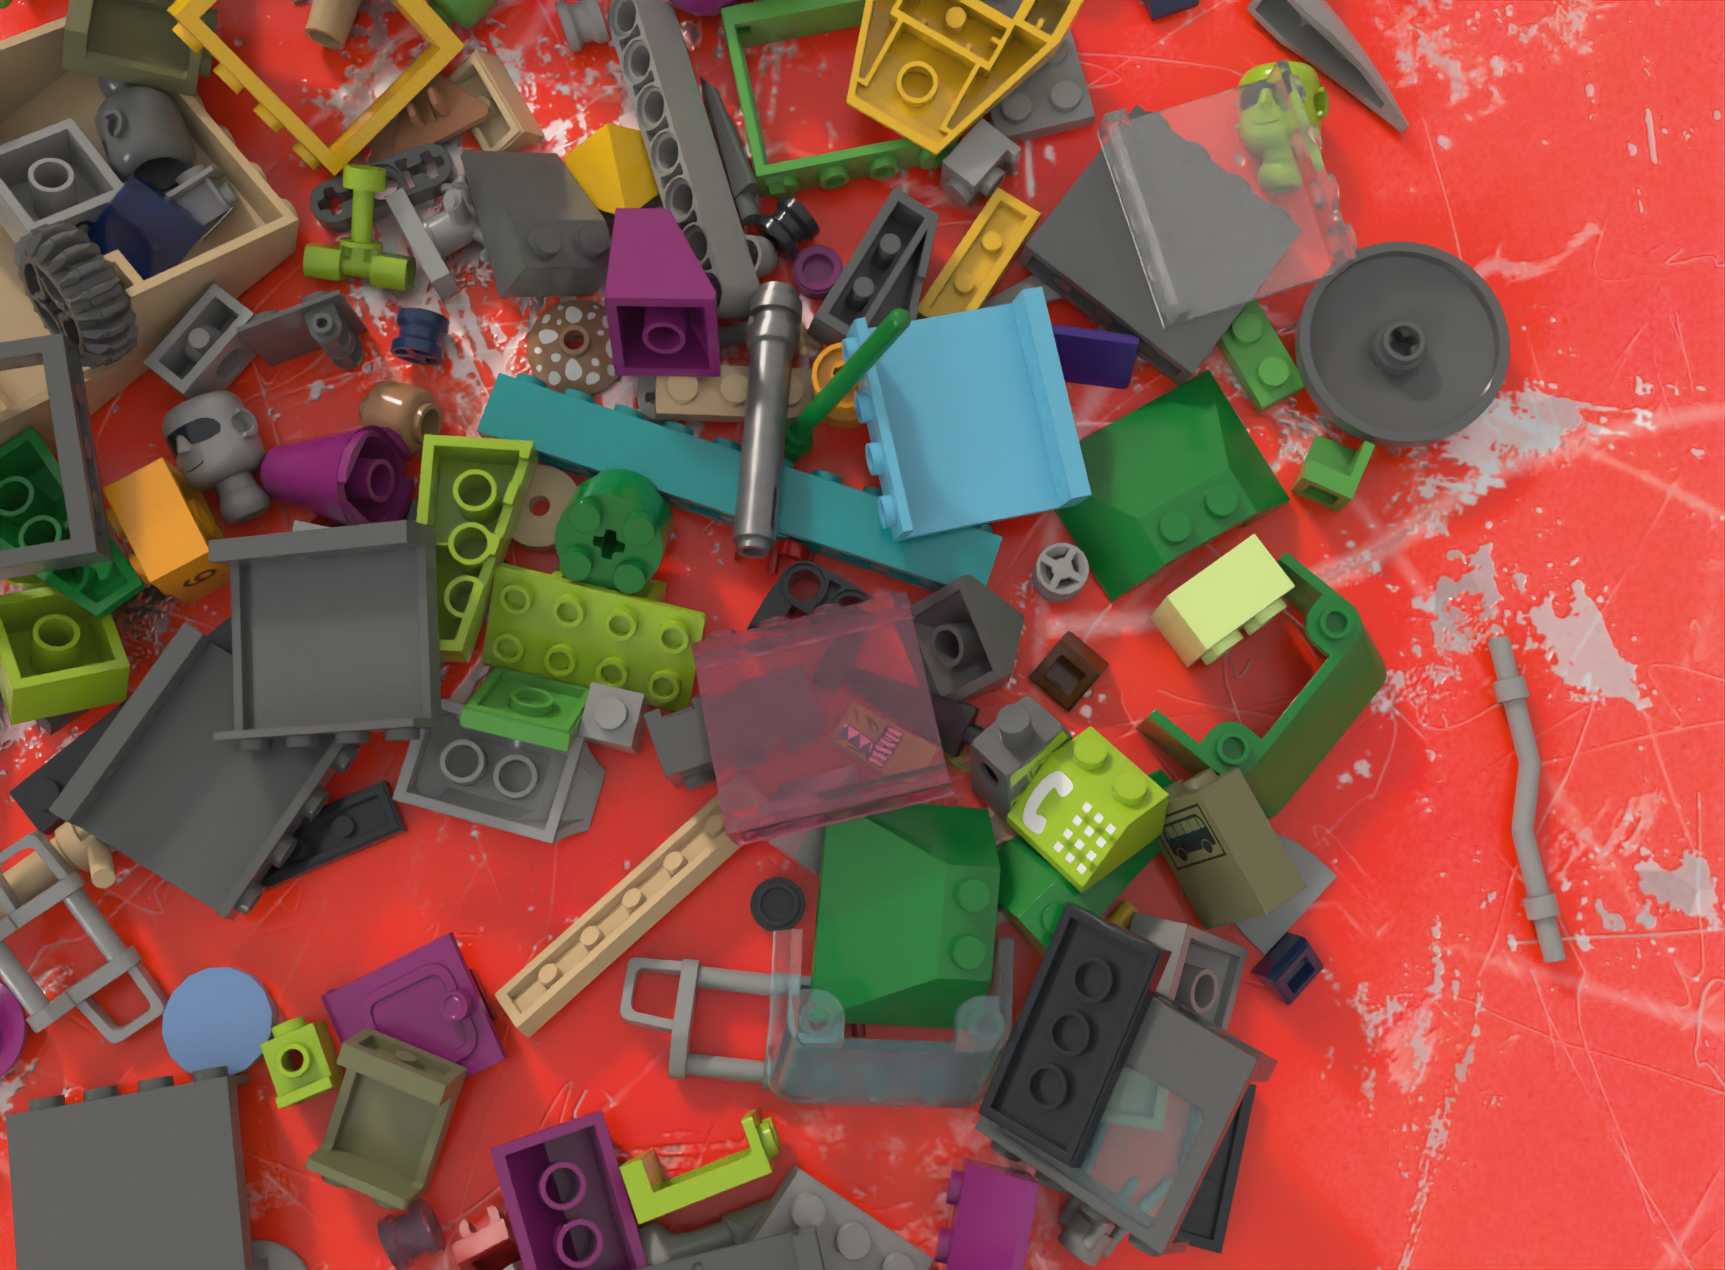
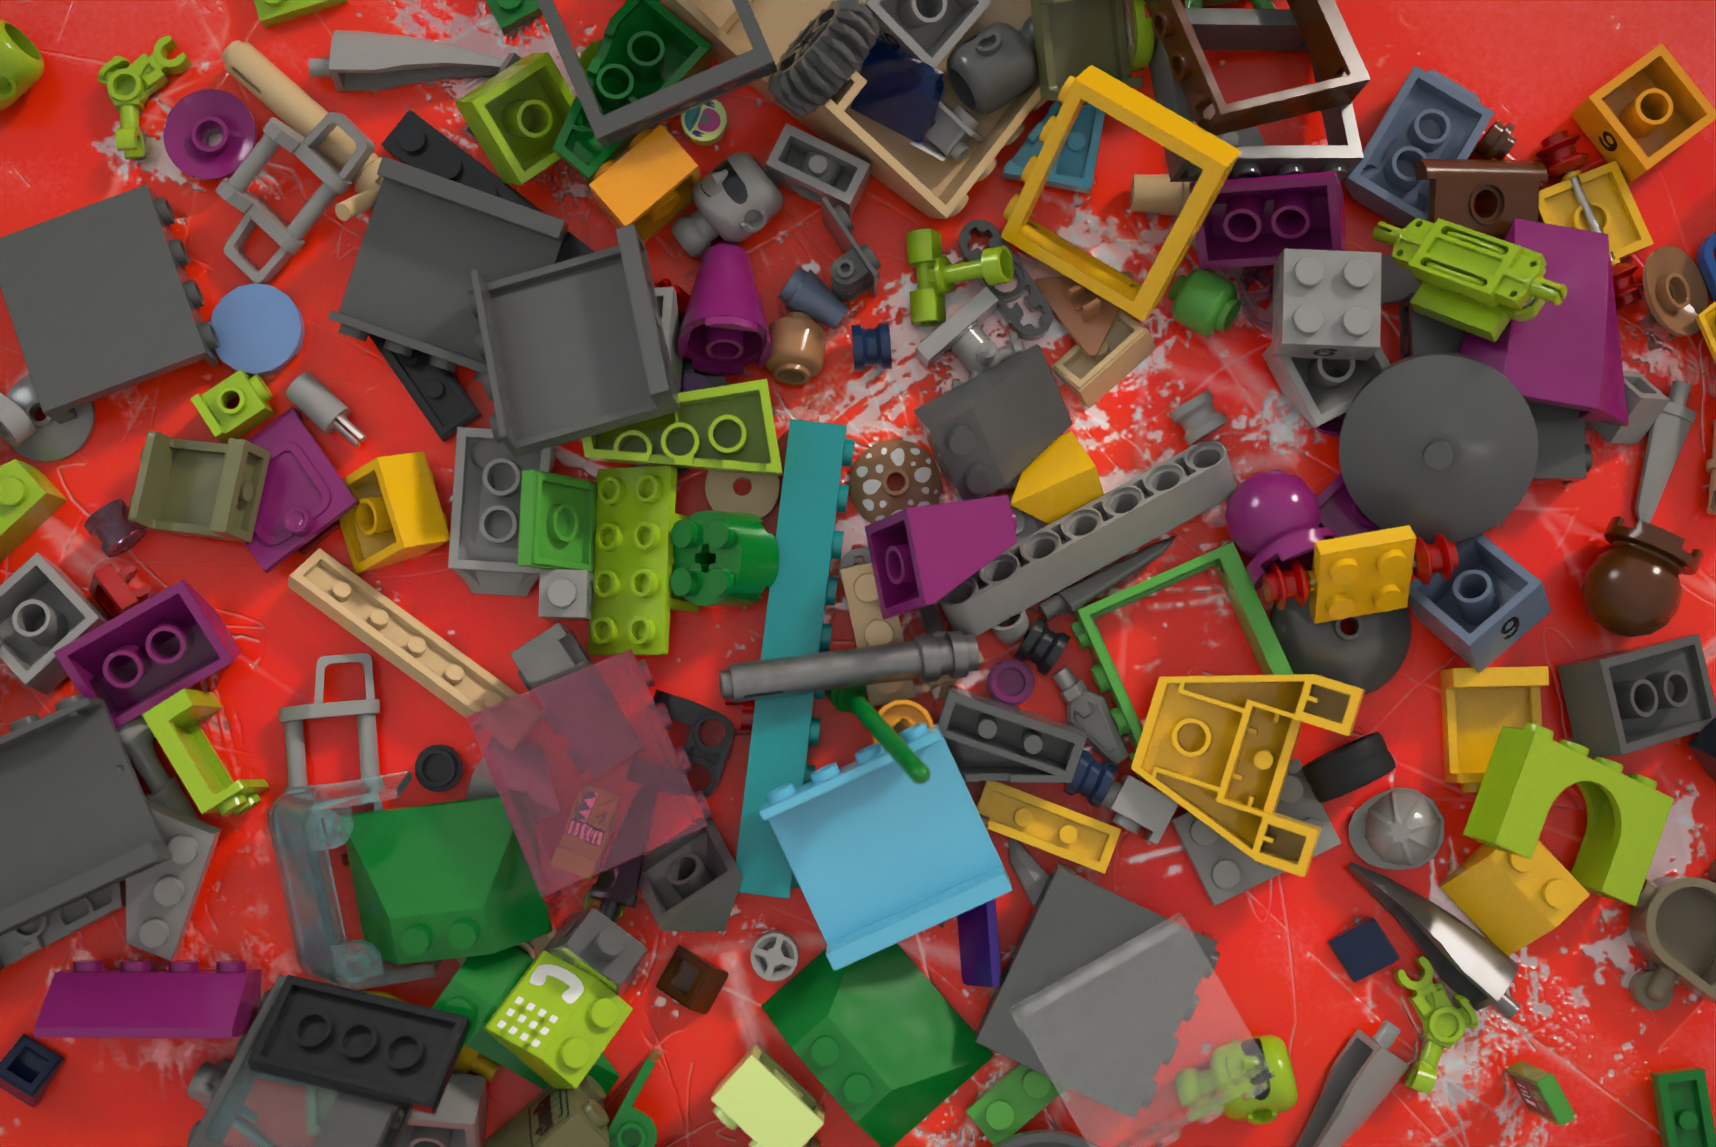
camera: 80 degrees right, 5 degrees up
none -> light grey piece [285,371,366,447]
none -> yellow slope [339,451,450,575]
none -> tile [681,99,728,146]
none -> sand blue cone [778,266,849,330]
none -> medium azure wing [1002,101,1105,194]
none -> light grey piece [1052,666,1129,764]
none -> dark blue wheel [1063,749,1117,807]

